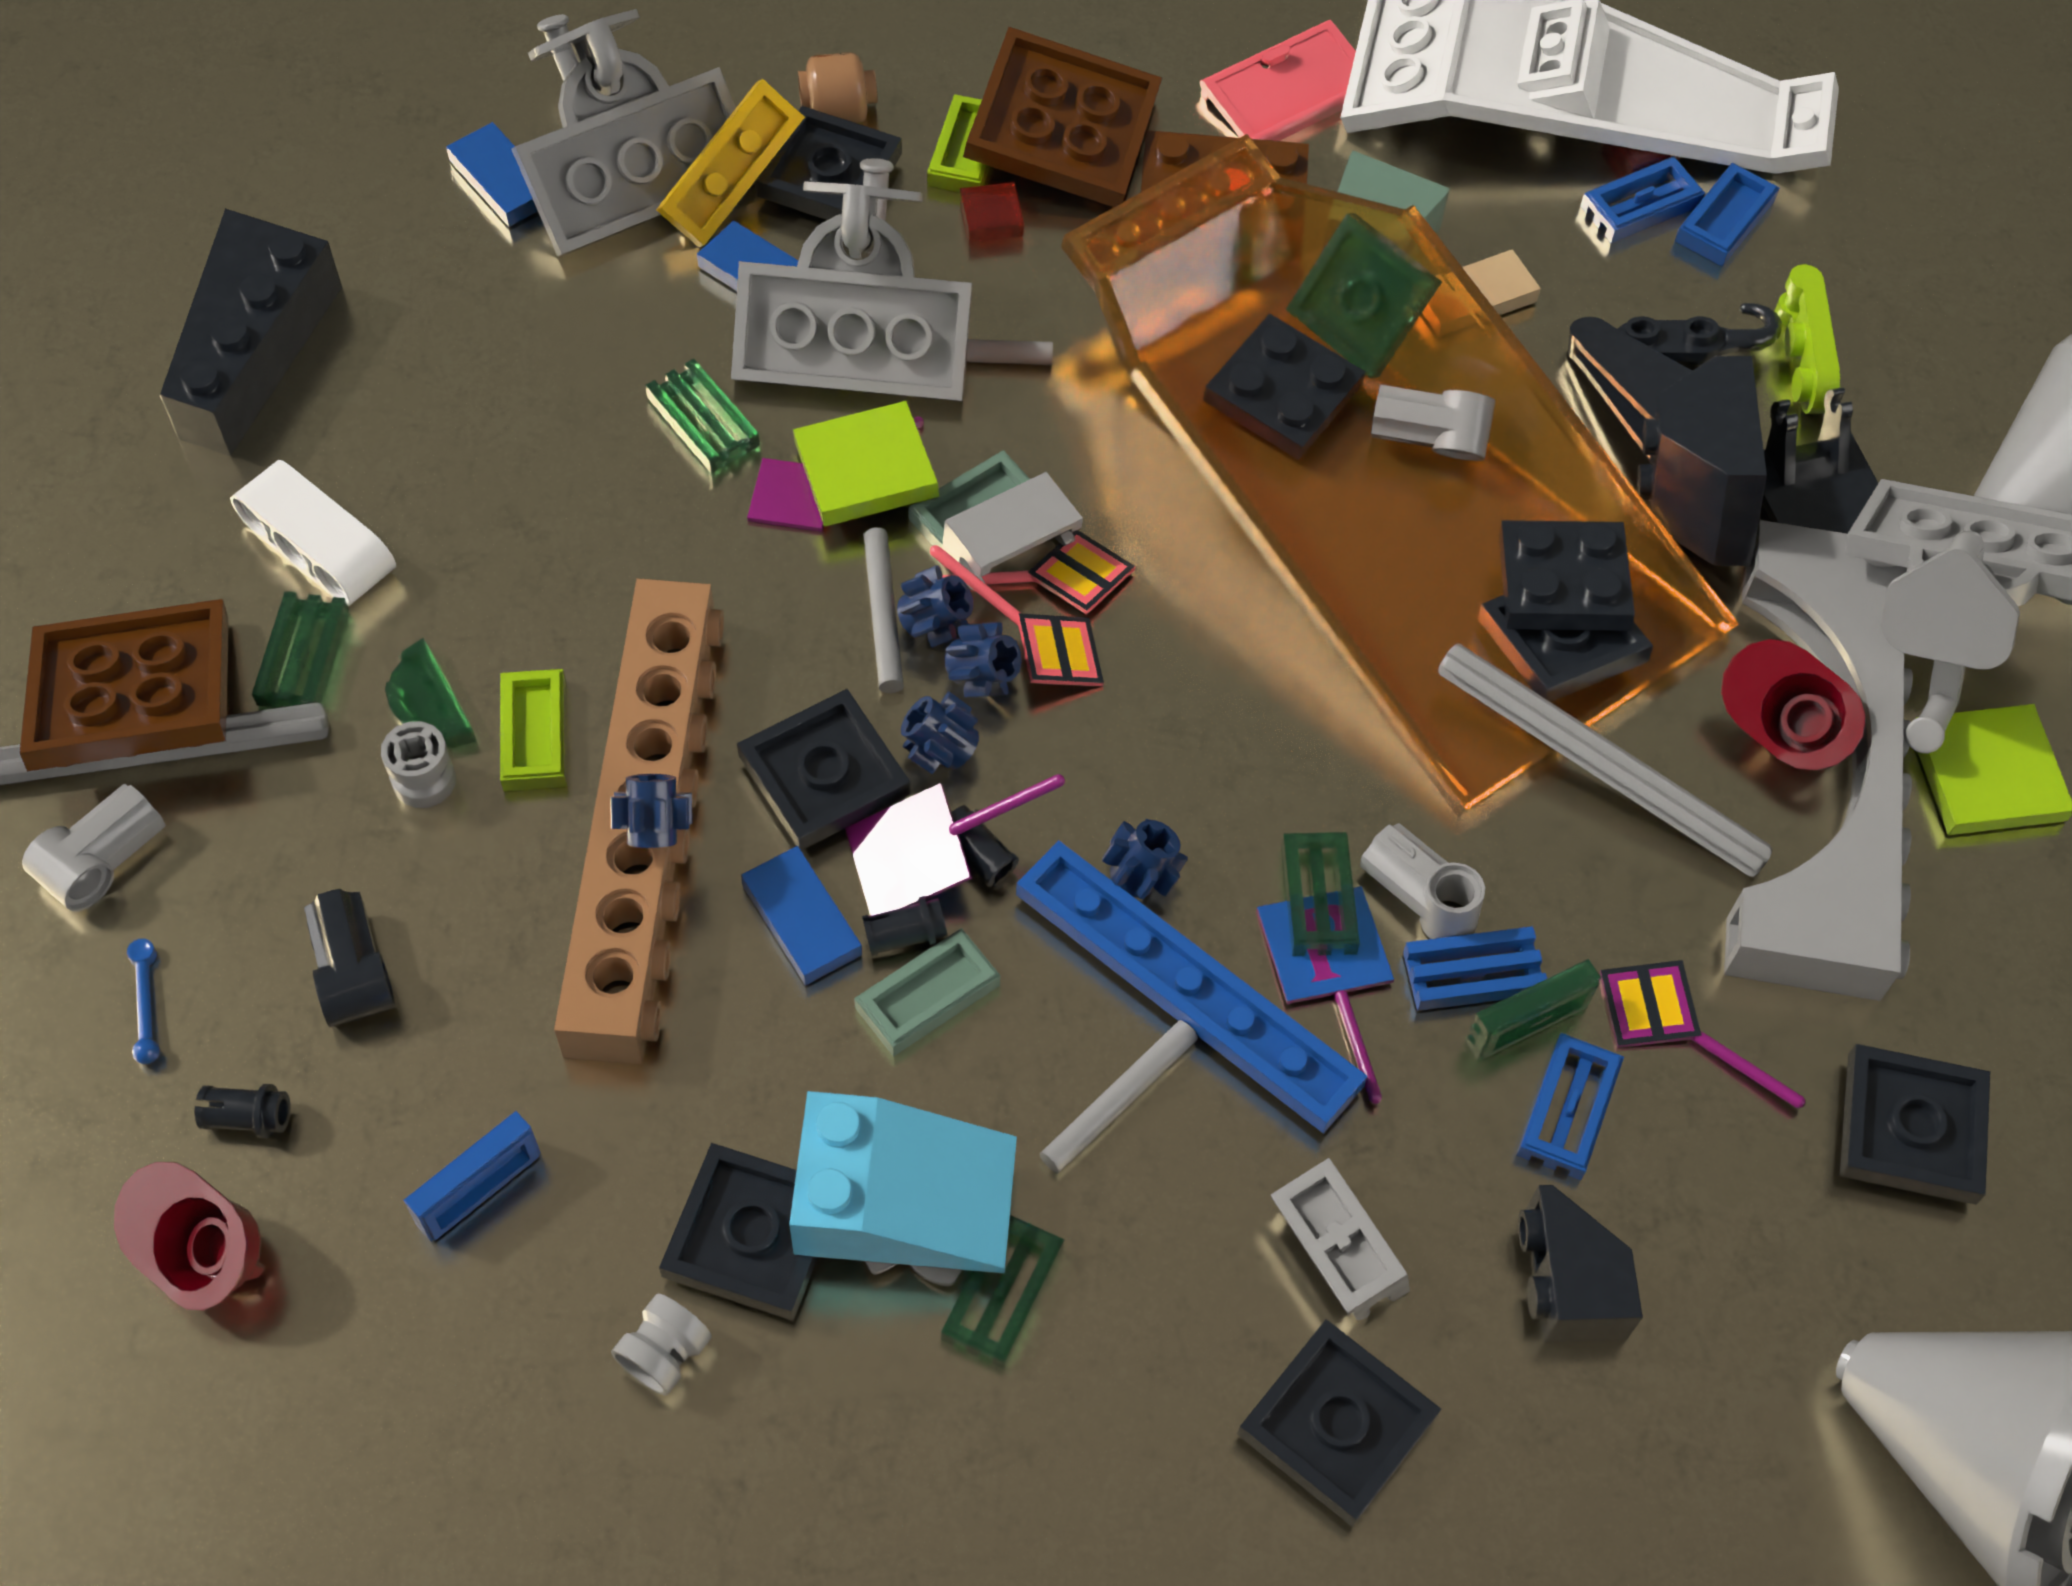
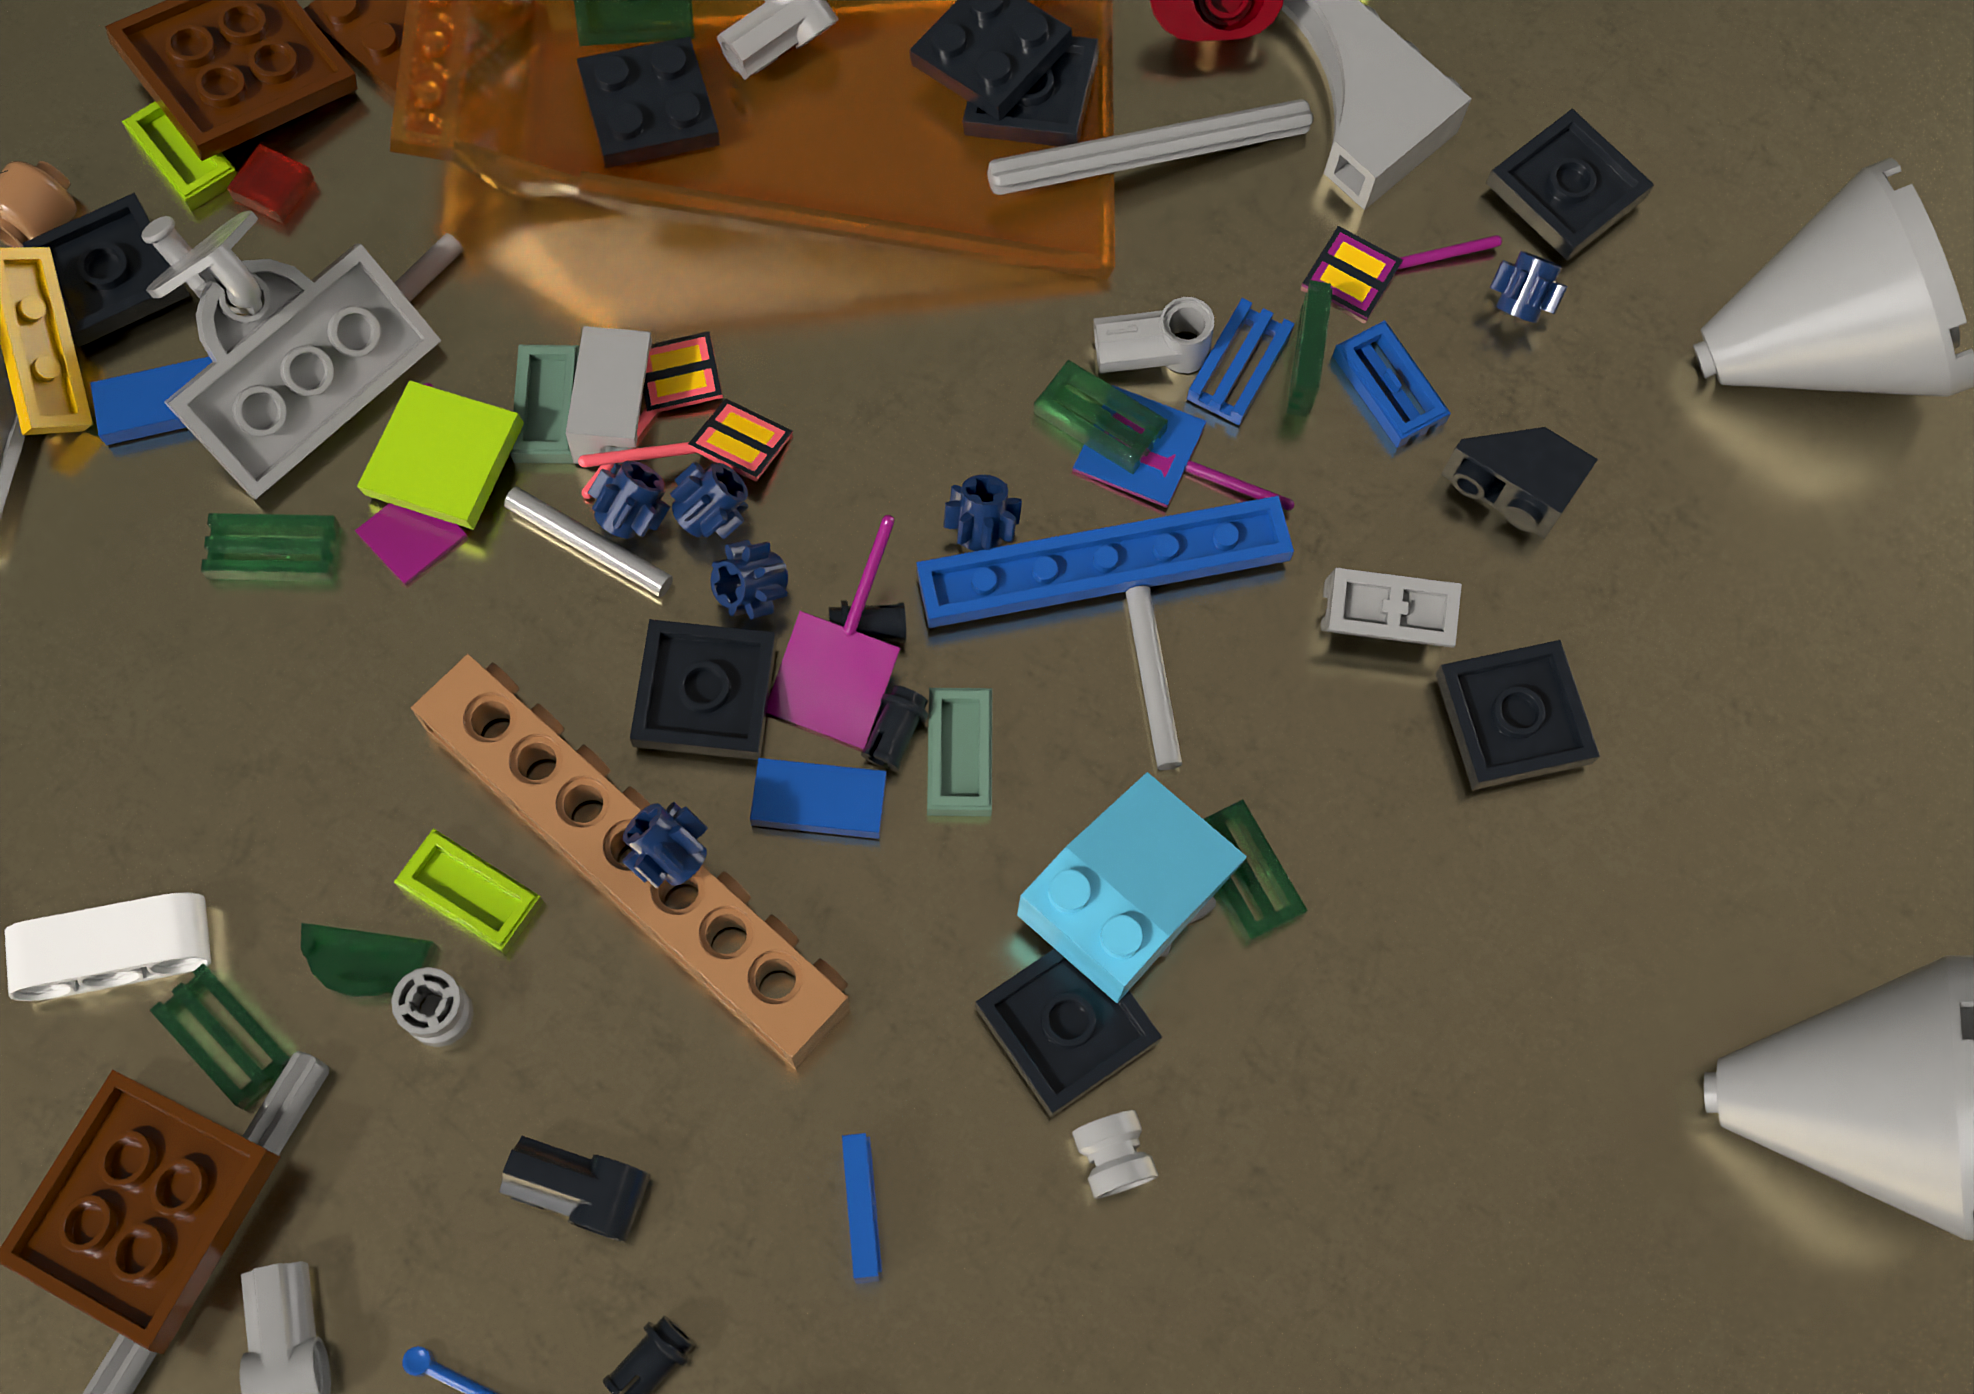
camera: 55 degrees left, 10 degrees up
none -> dark blue gear [1490,251,1568,323]

